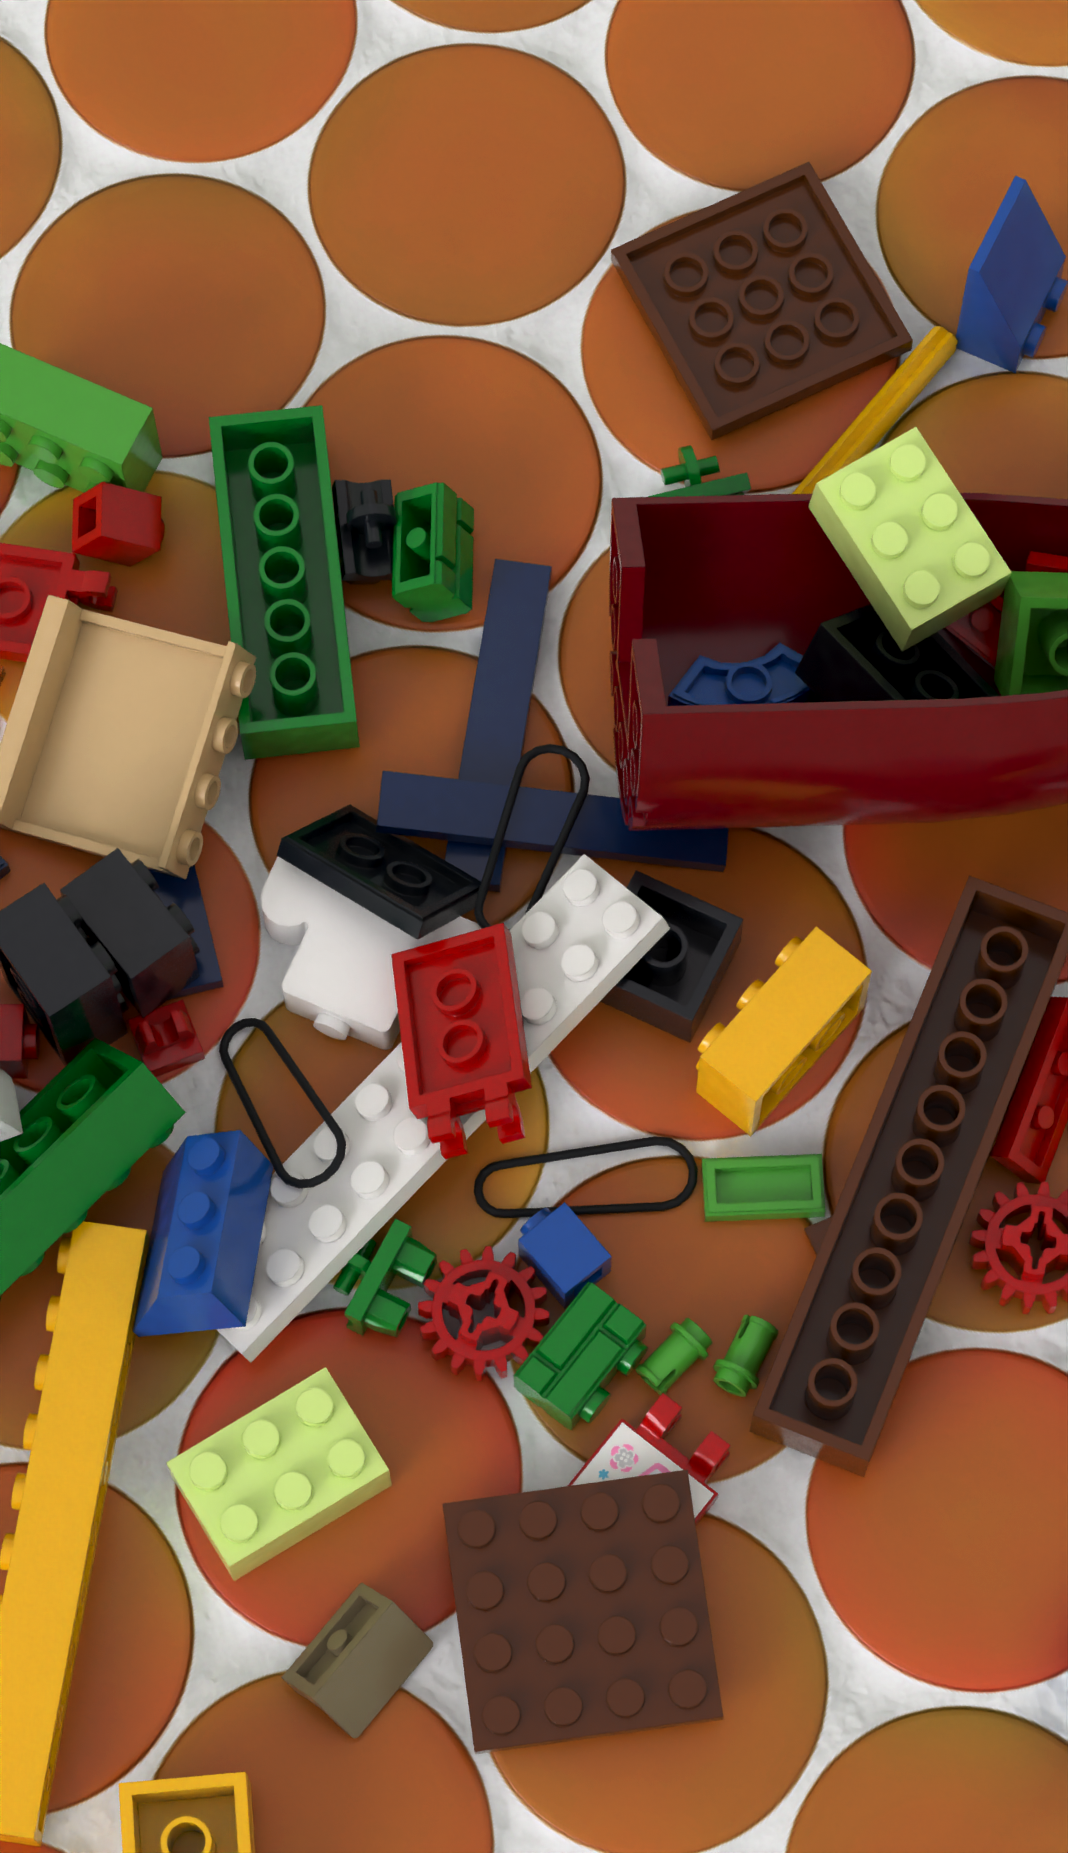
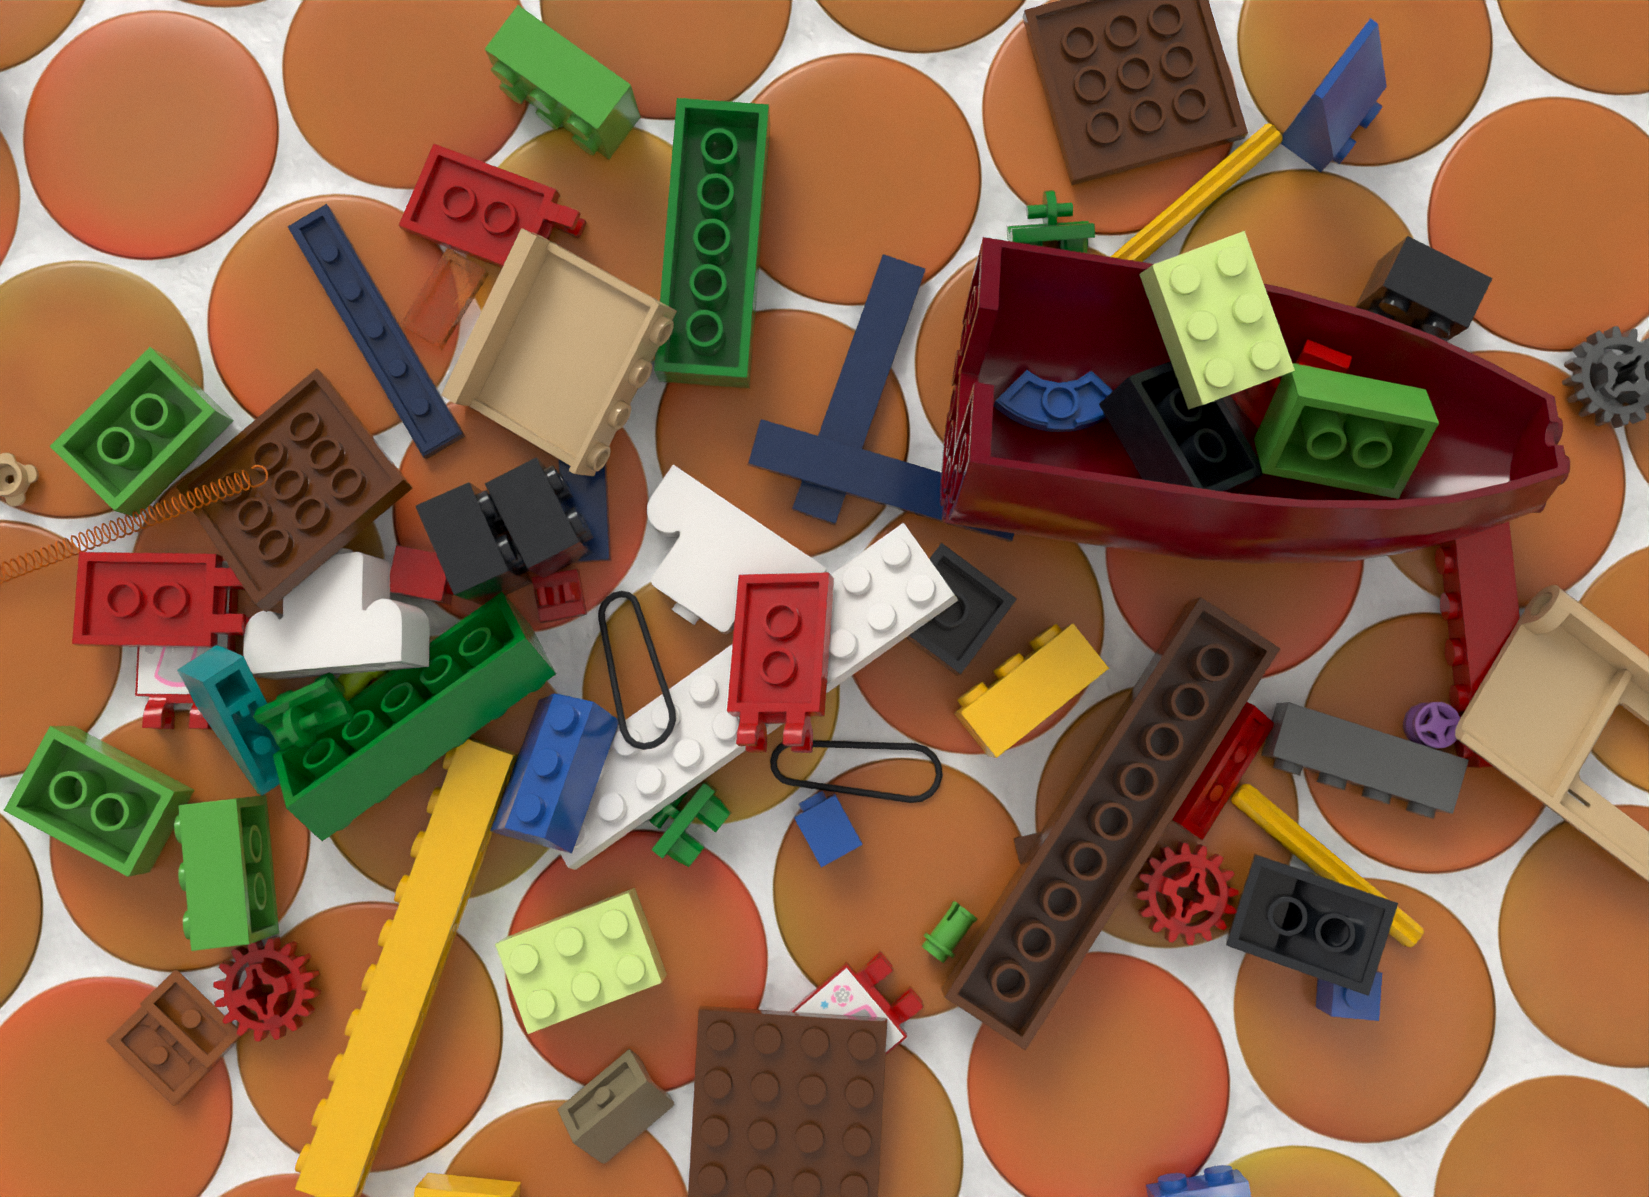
camera: 10 degrees right, 15 degrees up
red brick [72,482,165,567] -> none
black tile [277,805,481,940] -> none
black hips [332,480,397,585] -> none
green brick [392,482,474,623] -> none
red gear [418,1246,550,1381] -> none
black piece [474,744,590,930] -> none
green brick [513,1281,648,1430] -> none
bright green pin [635,1318,713,1395] -> none
bright green tile [702,1154,825,1222] -> none

